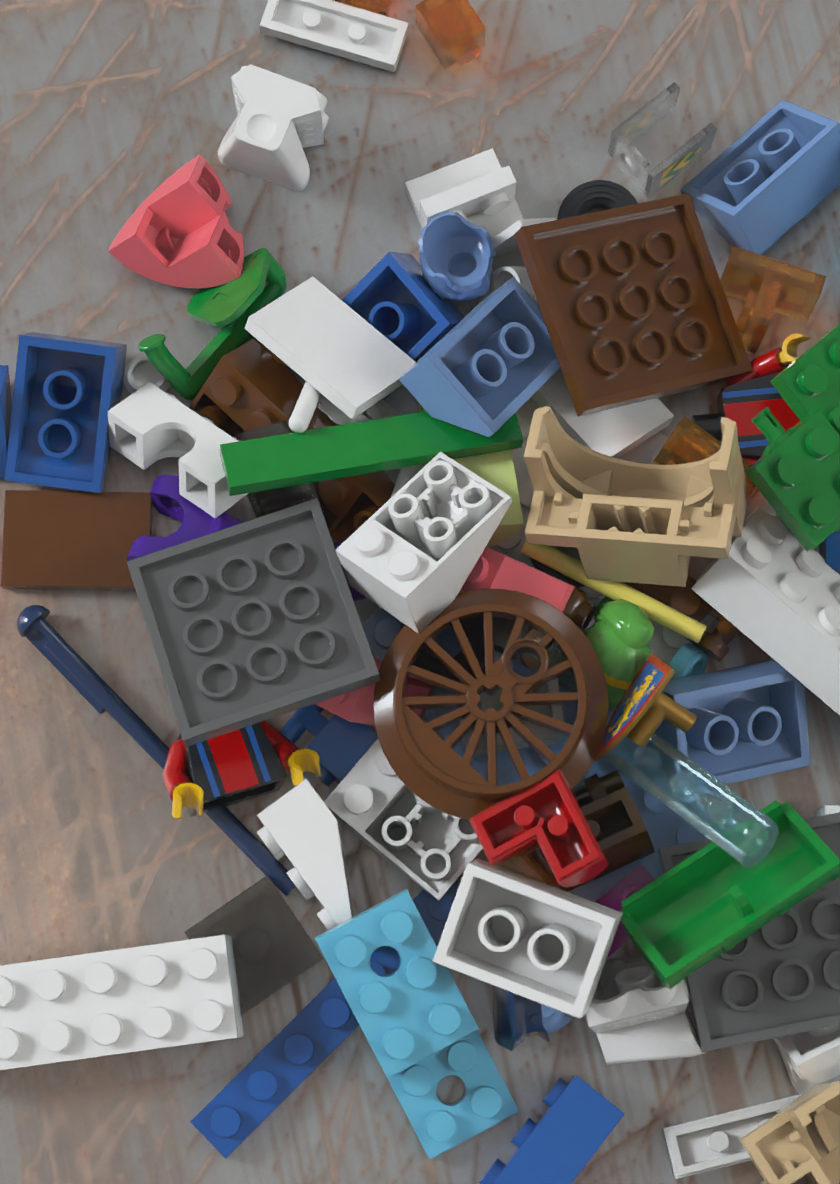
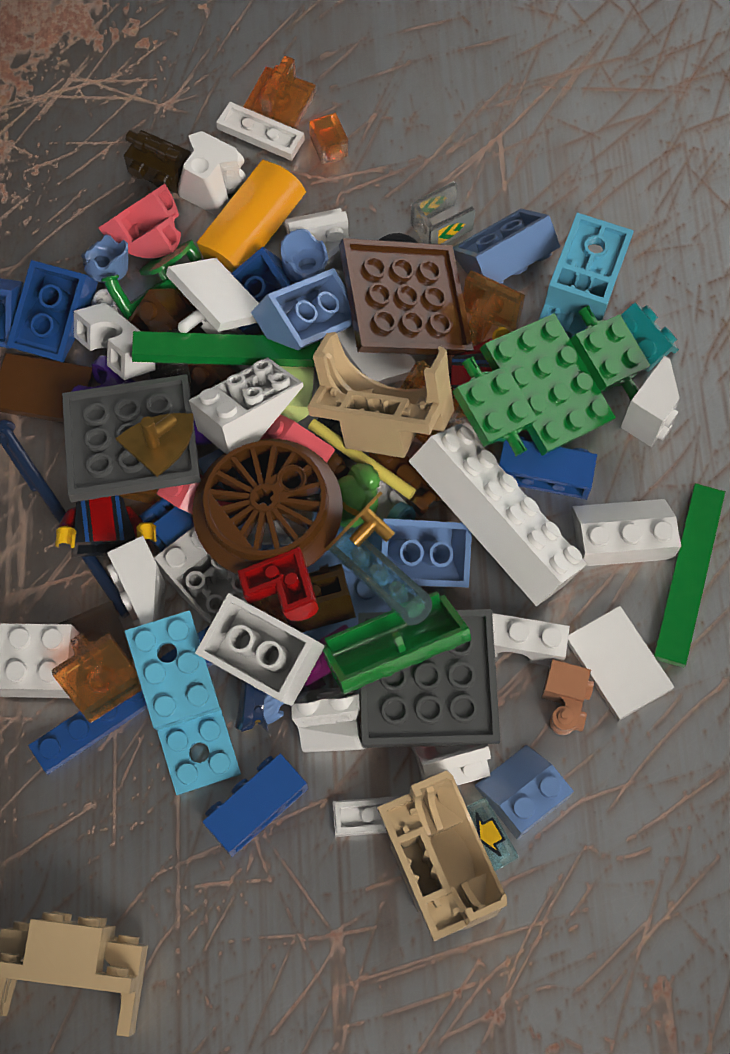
camera: 10 degrees right, 10 degrees down
none -> clear orange bracket [51,633,142,723]
none -> medium blue hair [81,235,129,283]
none -> pearl gold shield [115,413,194,477]
none -> dark brown brick [124,130,191,194]
none -> light orange brick [196,159,306,272]

